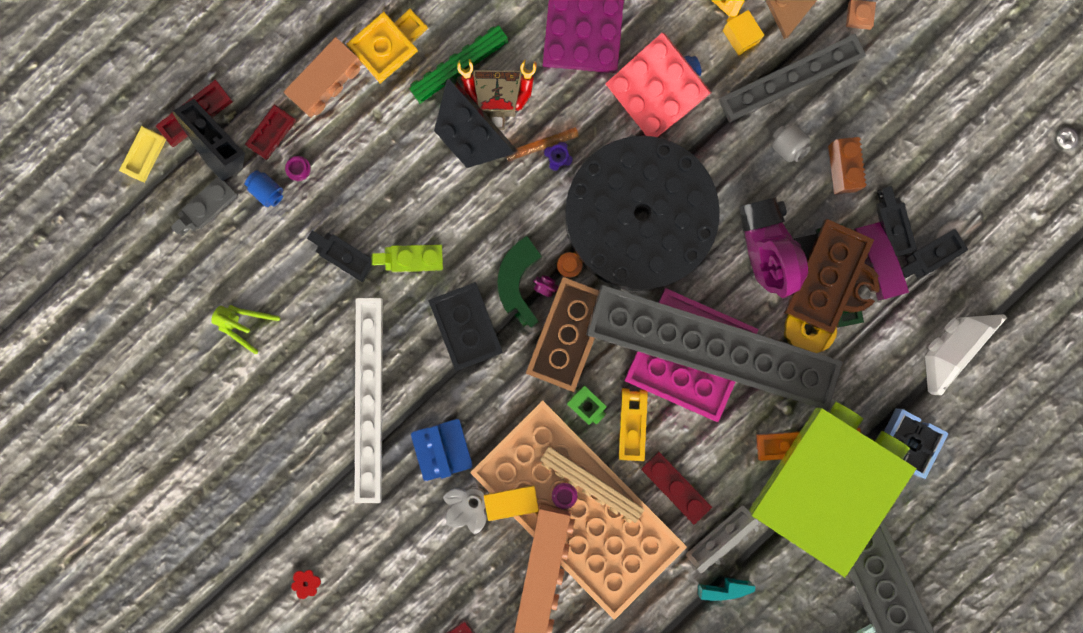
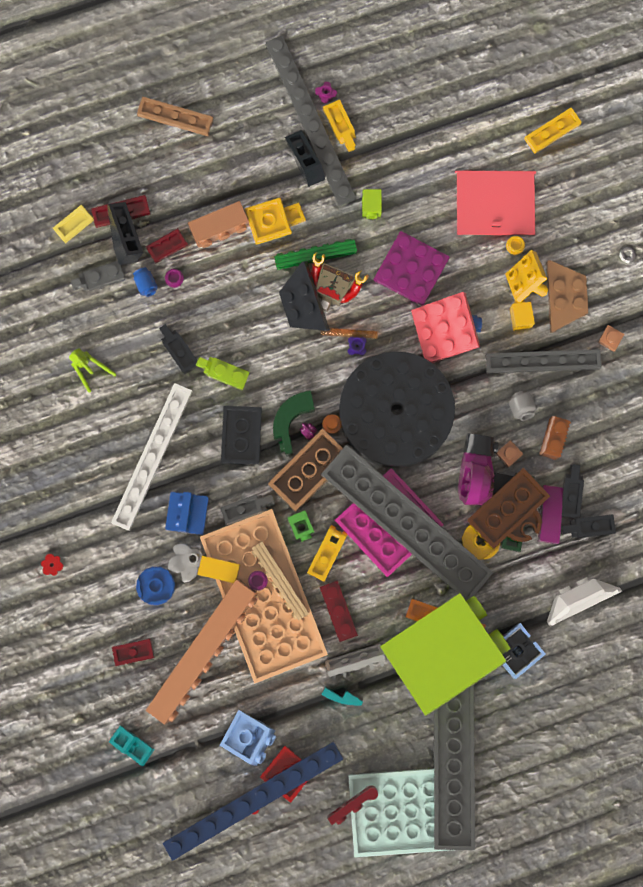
camera: 25 degrees right, 5 degrees down
none -> blue tile [136,567,175,605]
none -> dark grey hinge [220,494,276,526]
none -> nougat plate [496,440,523,468]

